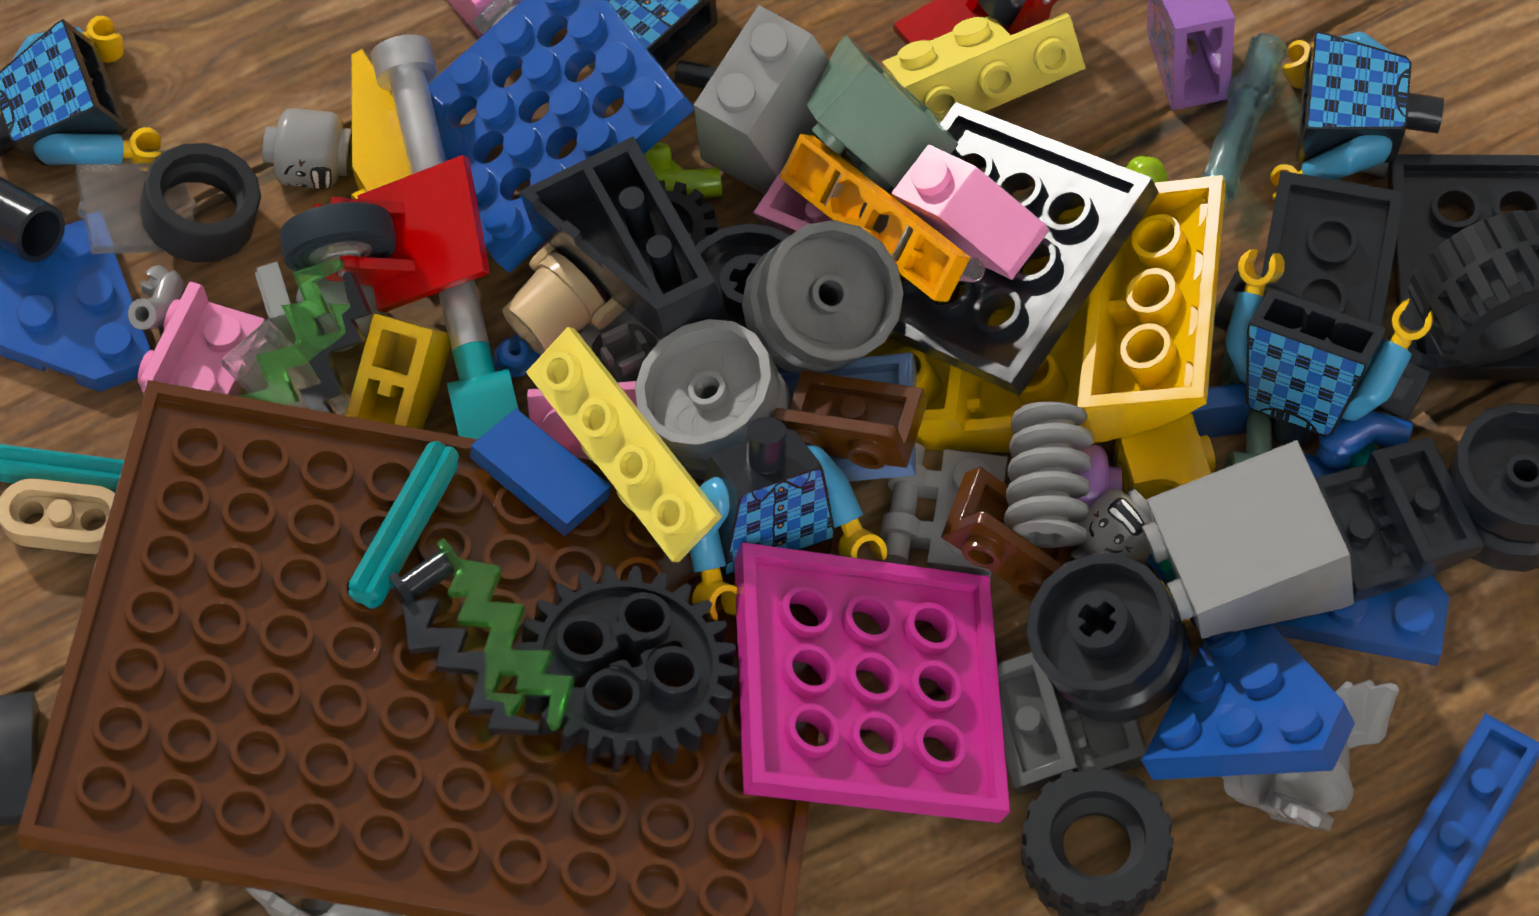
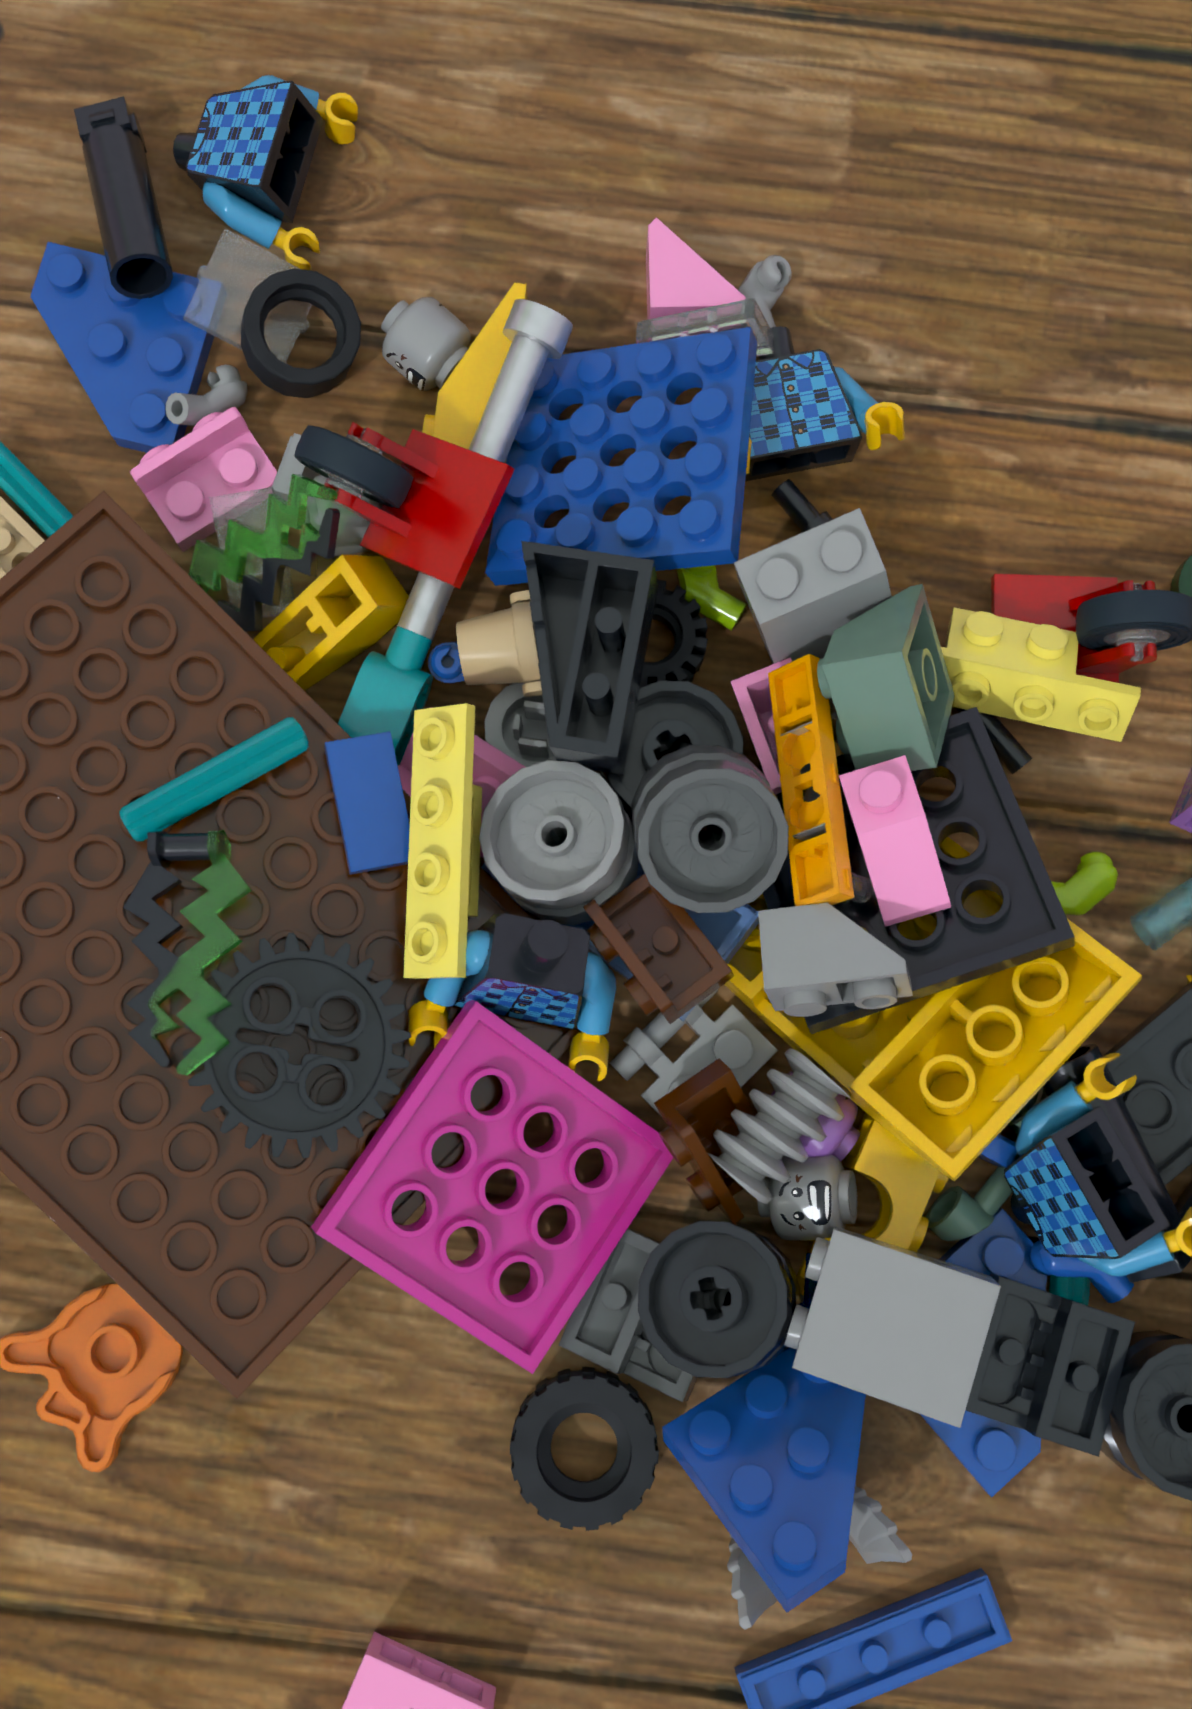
camera: 30 degrees right, 20 degrees up
none -> light grey slope [758,902,913,1017]

